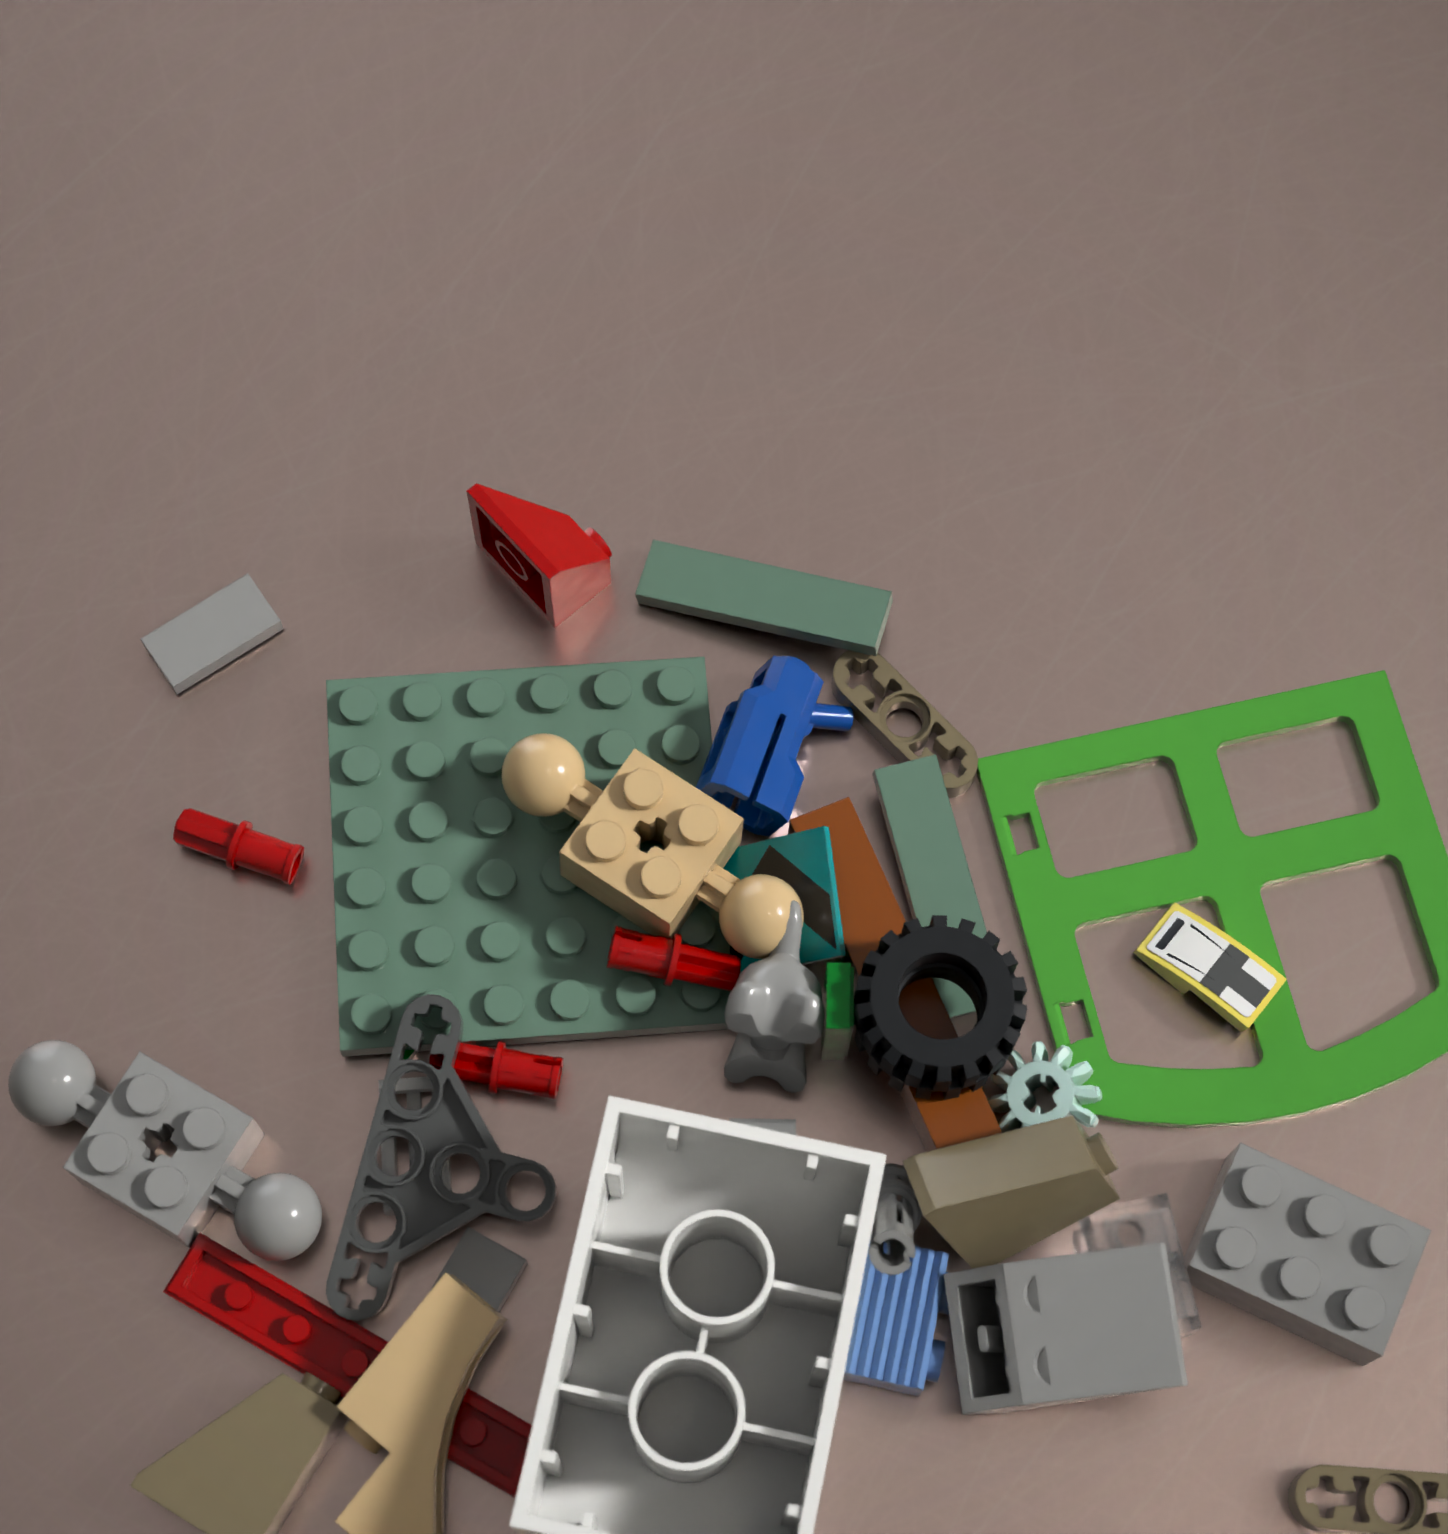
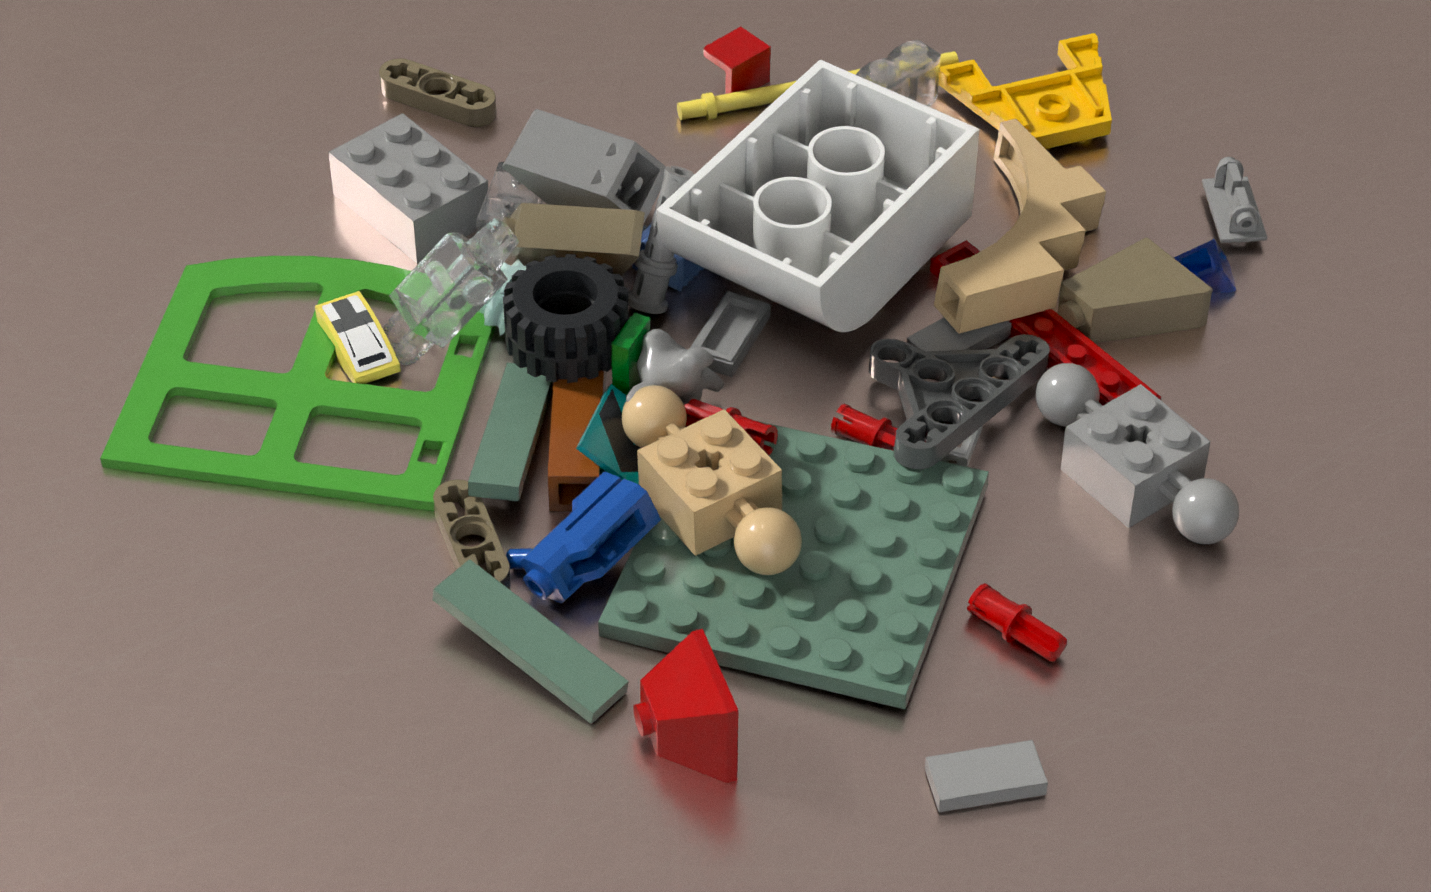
camera: 155 degrees left, 25 degrees down
none -> clear hinge [383,218,519,366]

